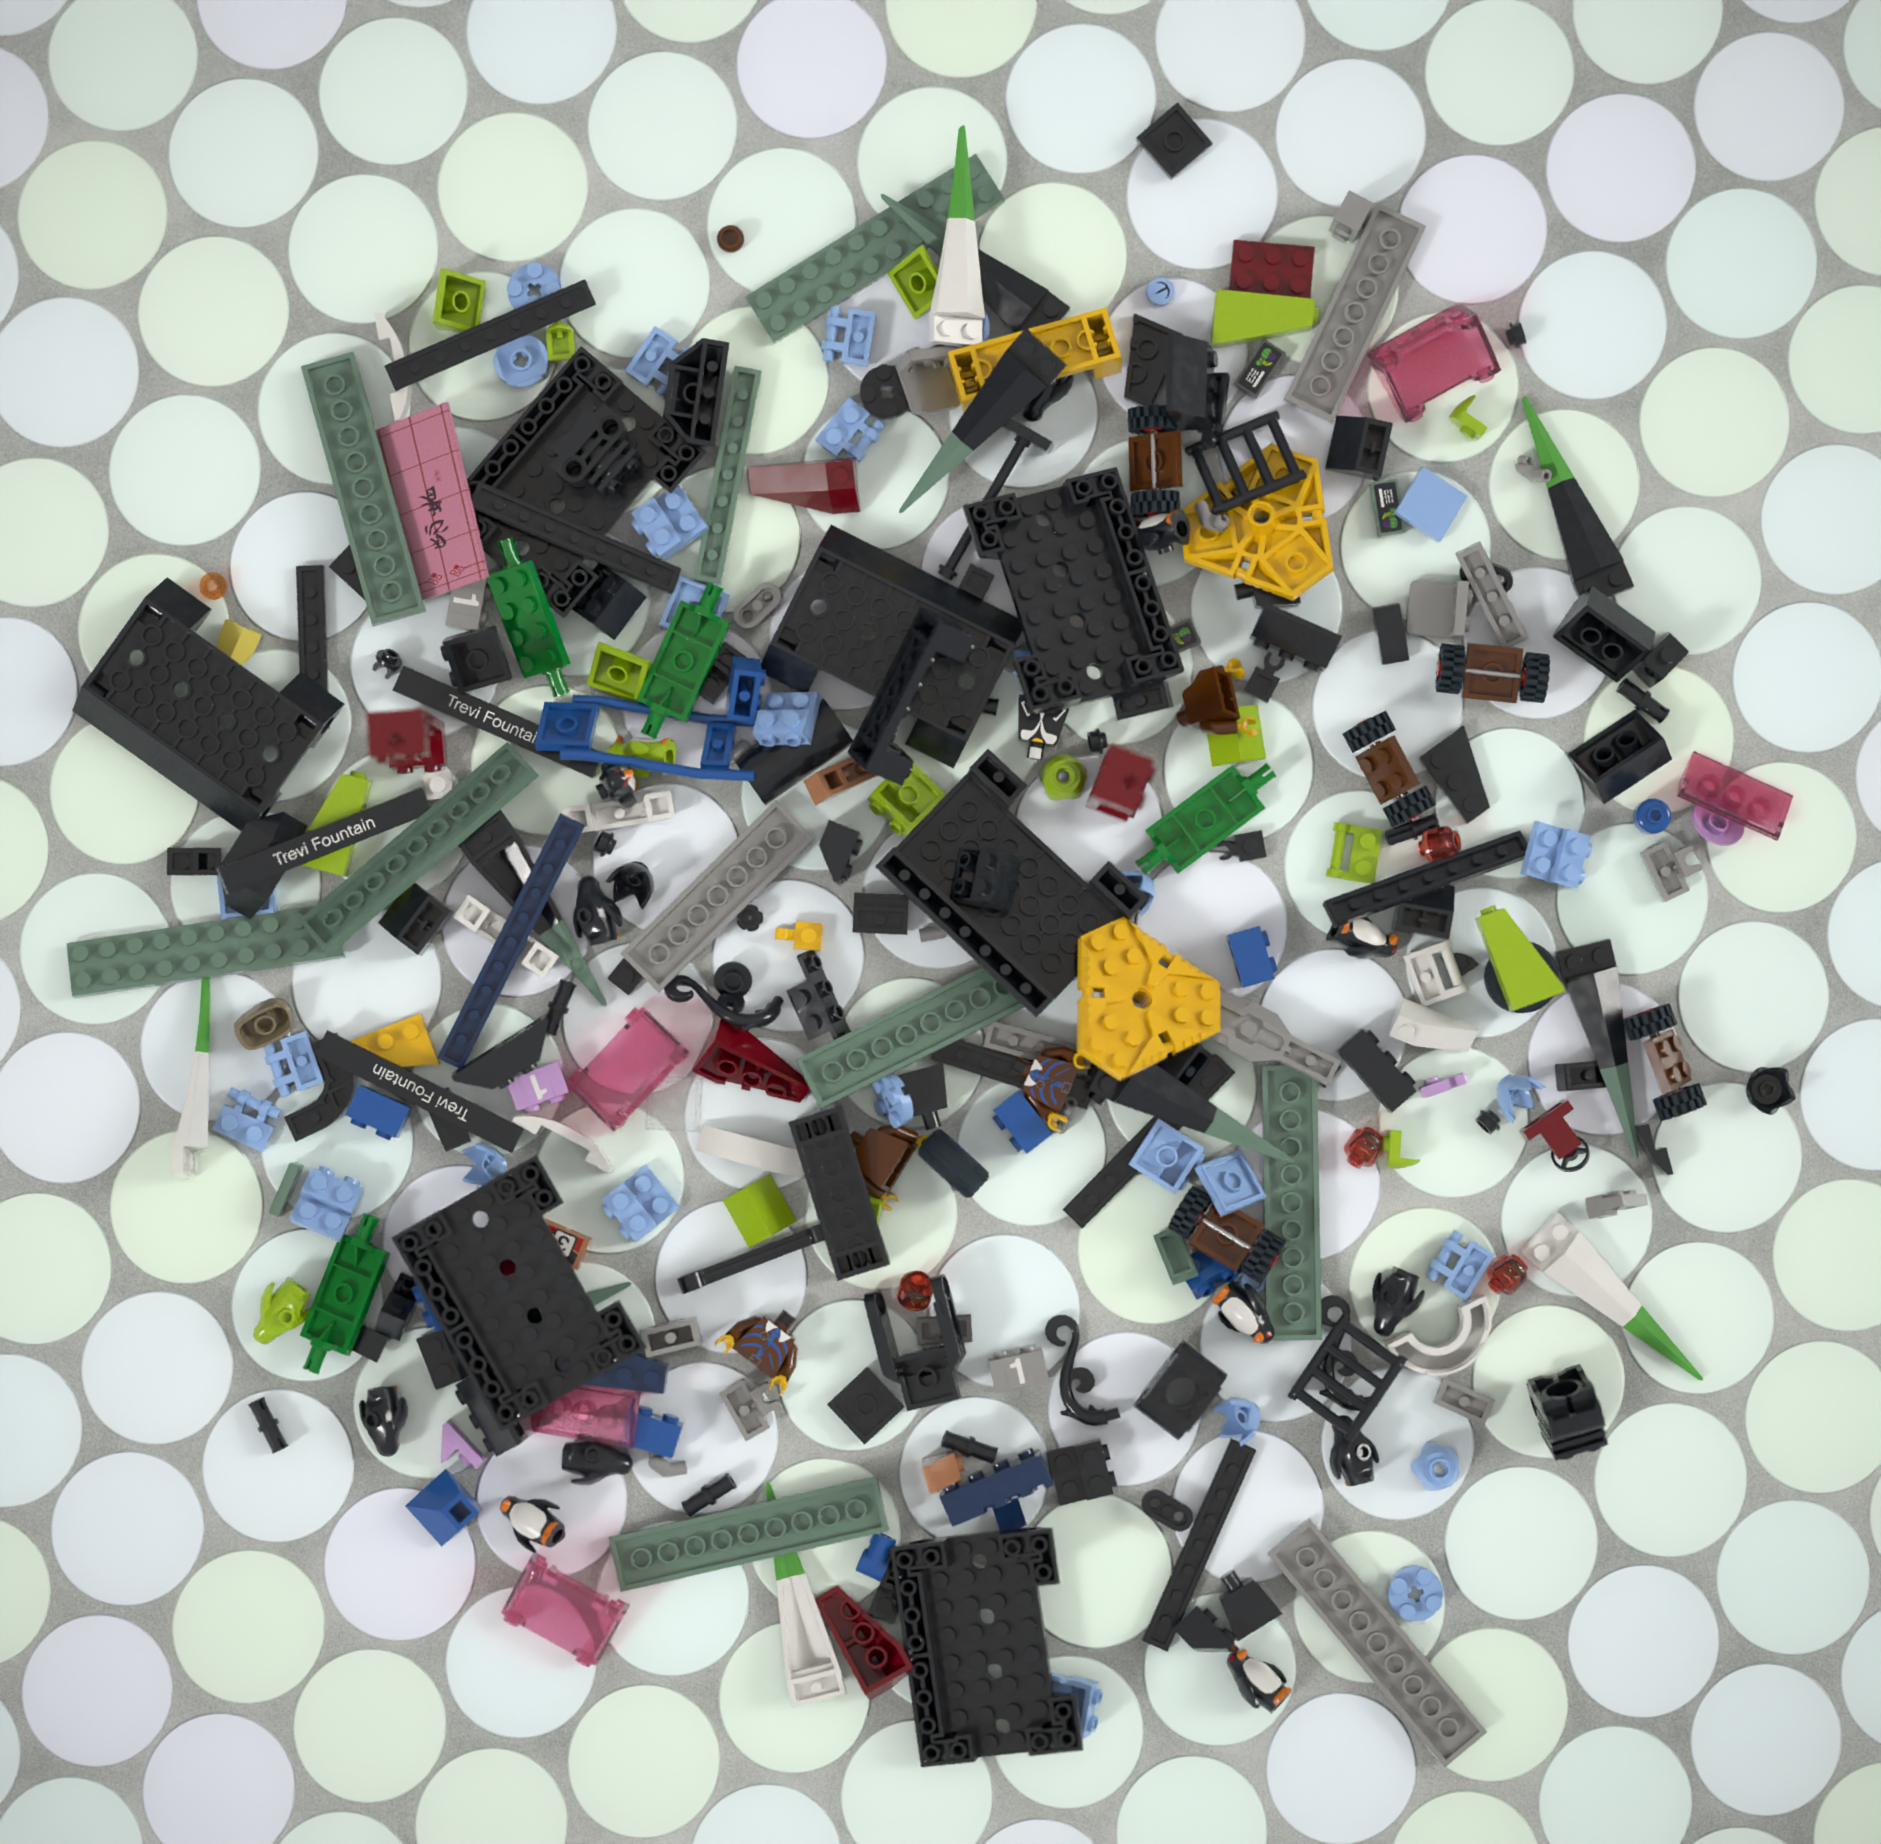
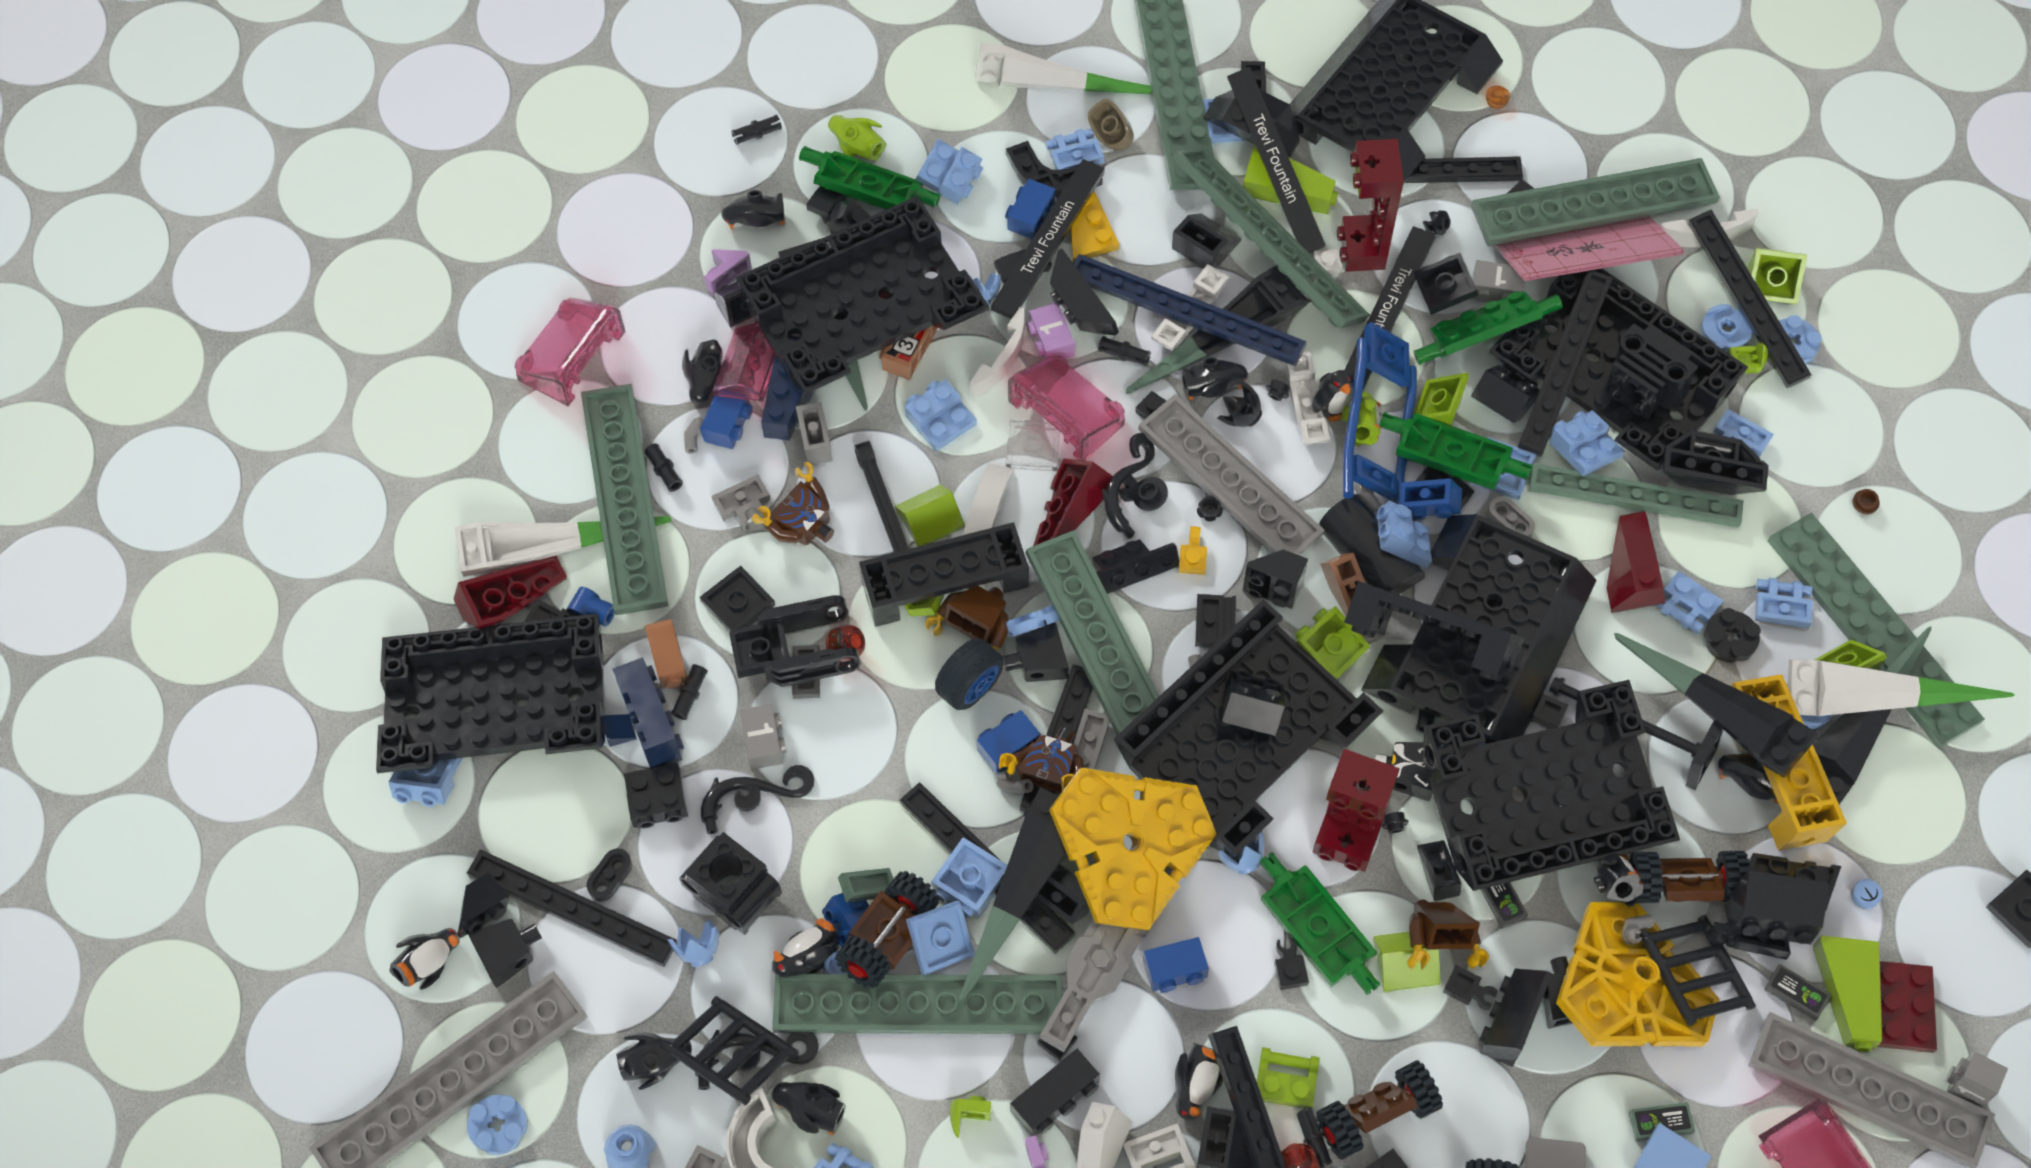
camera: 95 degrees right, 25 degrees down
light blue plate [212,1087,282,1152] -> none
light yellow brick [217,619,262,665] -> none
sand green tile [269,1162,304,1217] -> none
blue slope [405,1468,483,1547] -> none
animal [500,1496,566,1553] -> none
light grey bracket [895,344,960,415] -> none
black slope [1324,416,1393,481] -> none
clear red head [1343,1126,1384,1169] -> none
black slope [1372,603,1409,665] -> none

